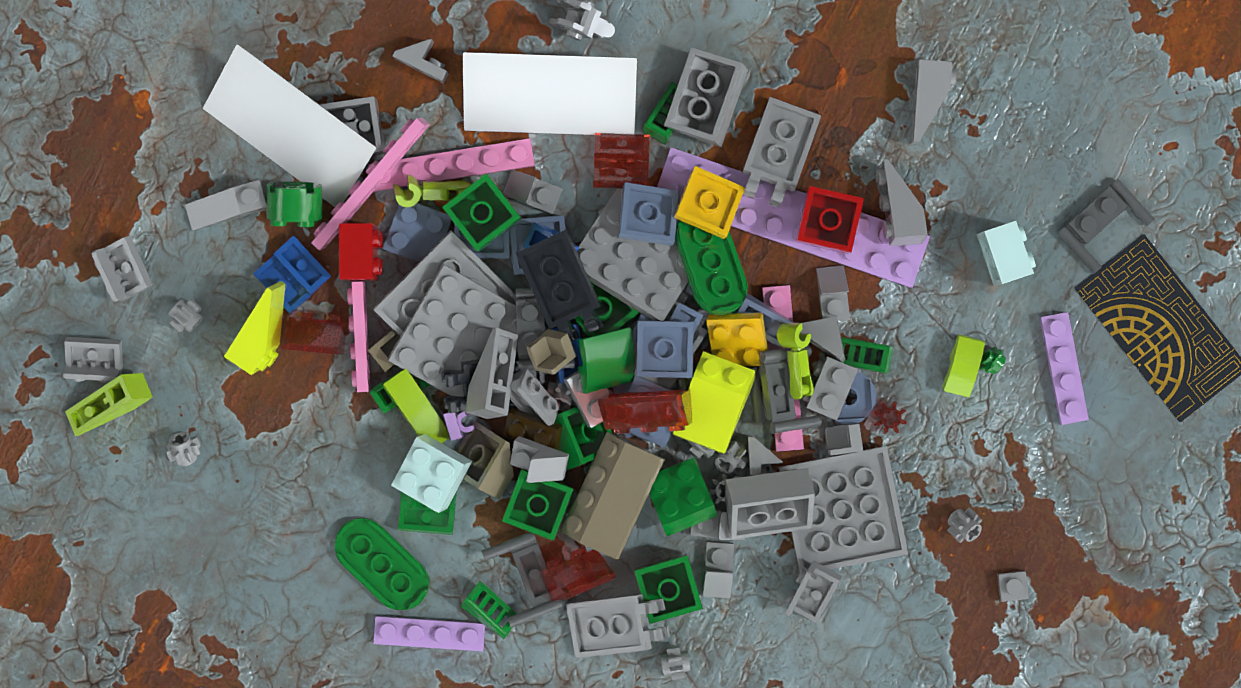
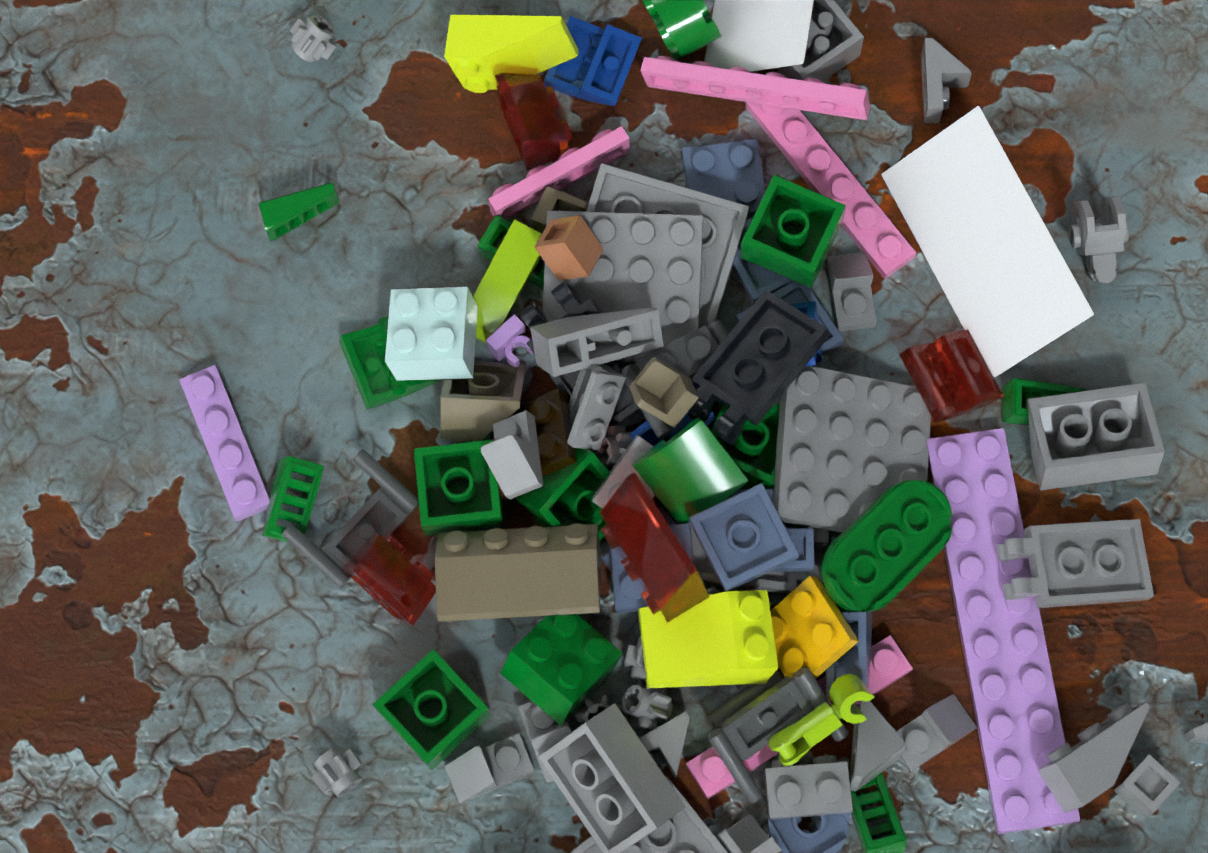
camera: 70 degrees right, 15 degrees down
green tile [335,518,429,611] -> none
red brick [339,223,383,281] -> none
lime piece [393,174,471,207] -> none
light grey tile [566,594,670,658] -> none
sand blue plate [618,182,679,246] -> none
yellow plate [674,166,745,239] -> none
red brick [795,186,864,254] -> none
none -> green slope [259,183,339,241]
none -> nougat panel [534,215,603,281]
none -> light grey panel [1114,754,1181,819]

